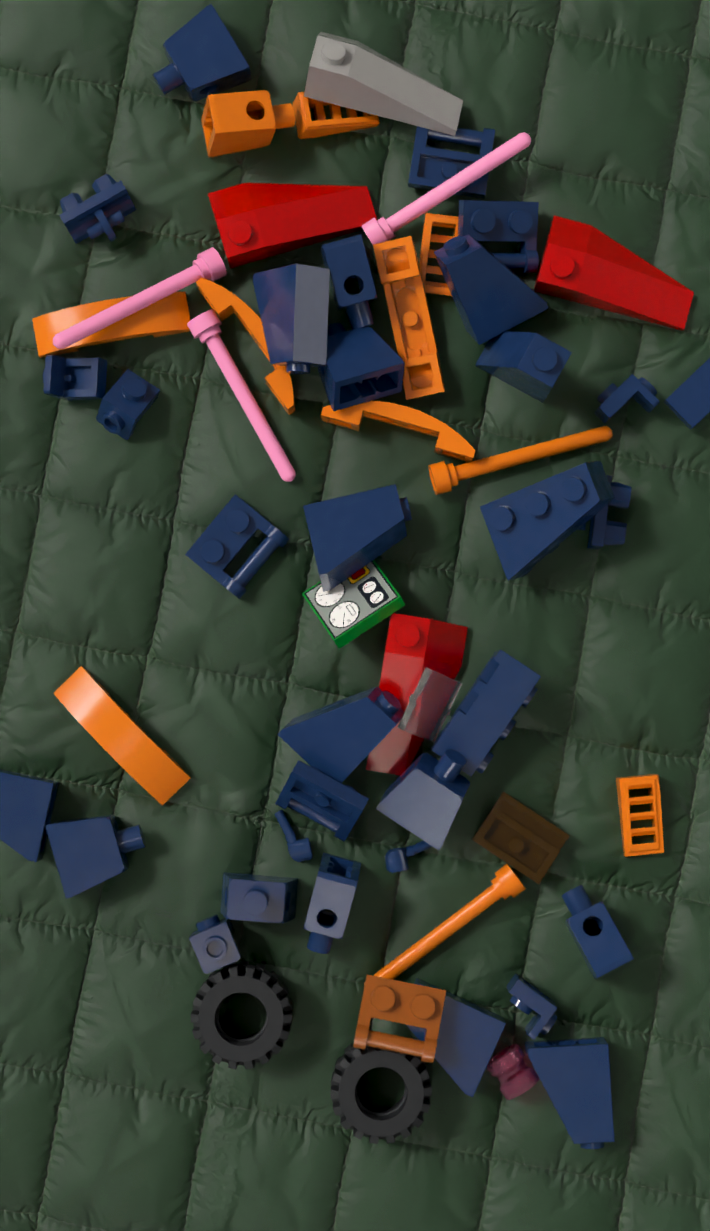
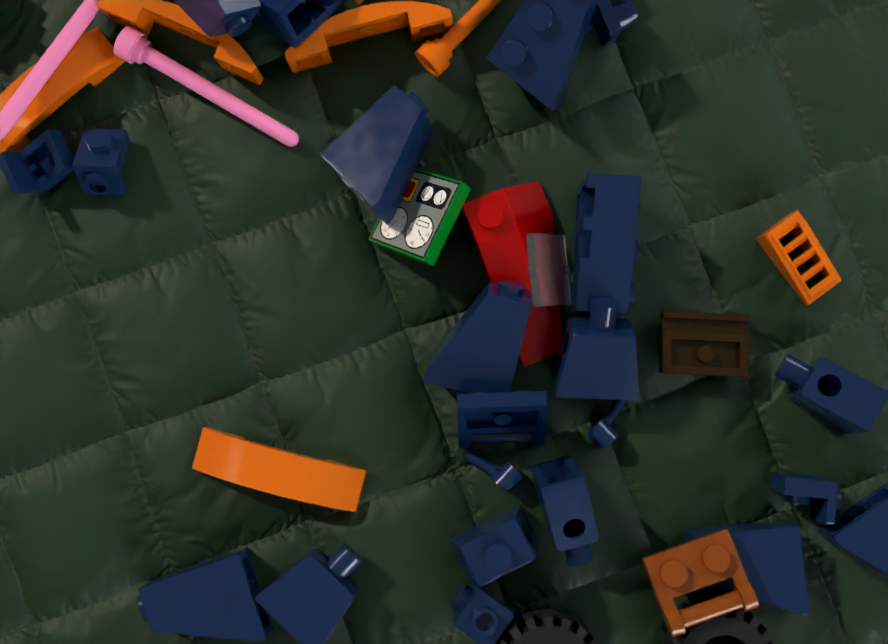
camera: 30 degrees left, 0 degrees up
dark blue plate [185,494,289,600] -> none
orange piece [364,864,526,985] -> none
clear pink wheel [486,1044,539,1100] -> none

